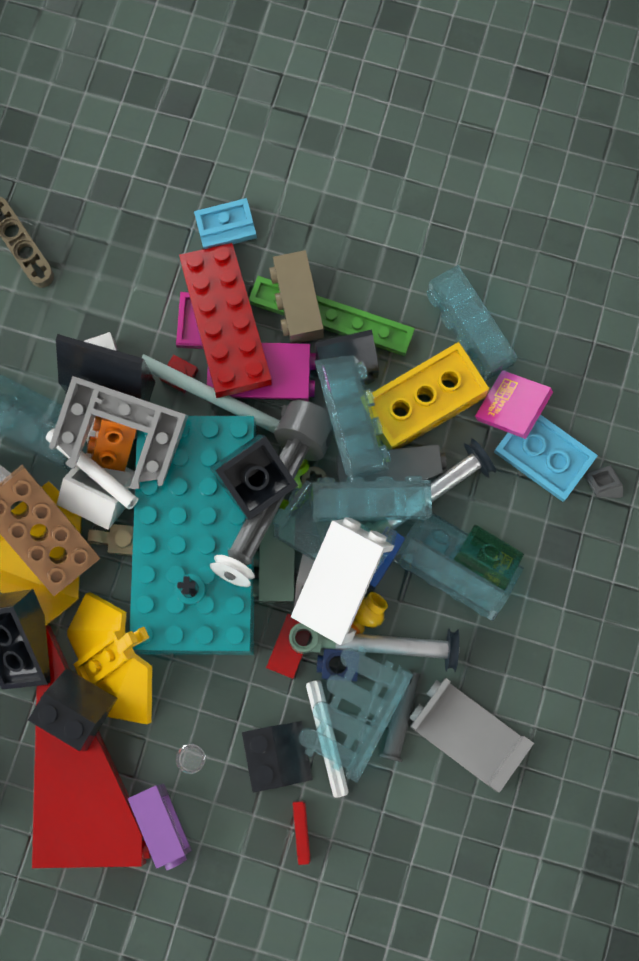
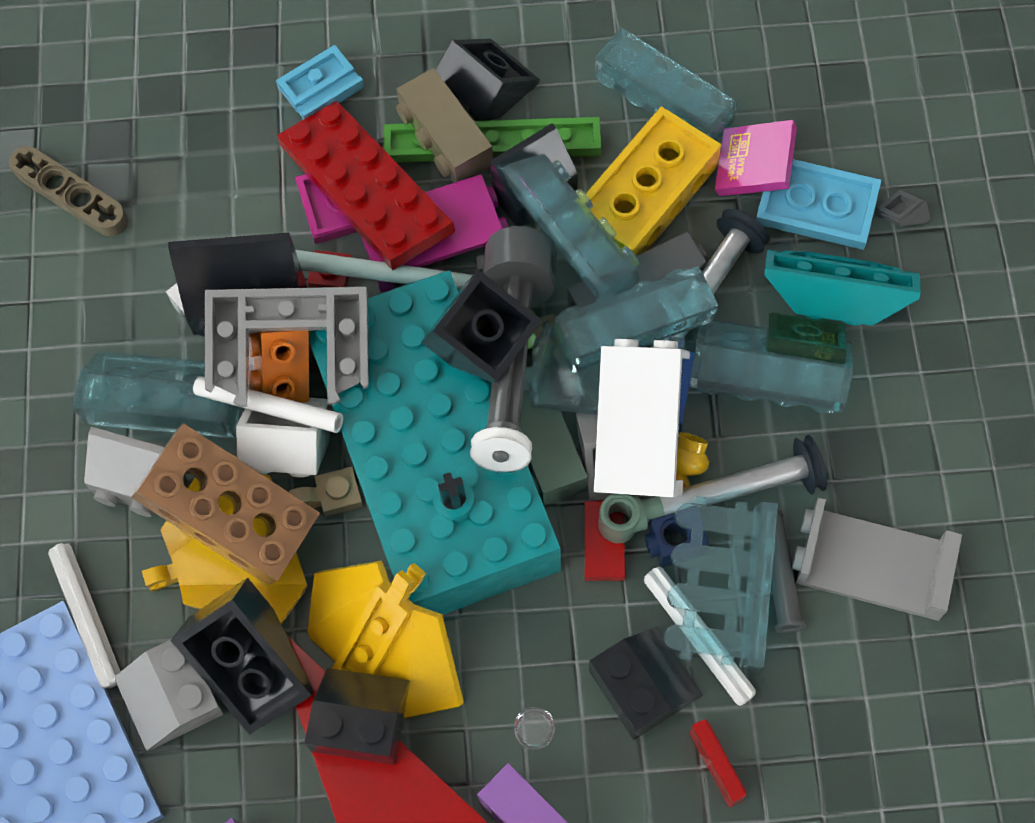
camera: 20 degrees left, 10 degrees down
none -> black slope [436,38,540,119]
none -> teal wedge [764,250,921,326]

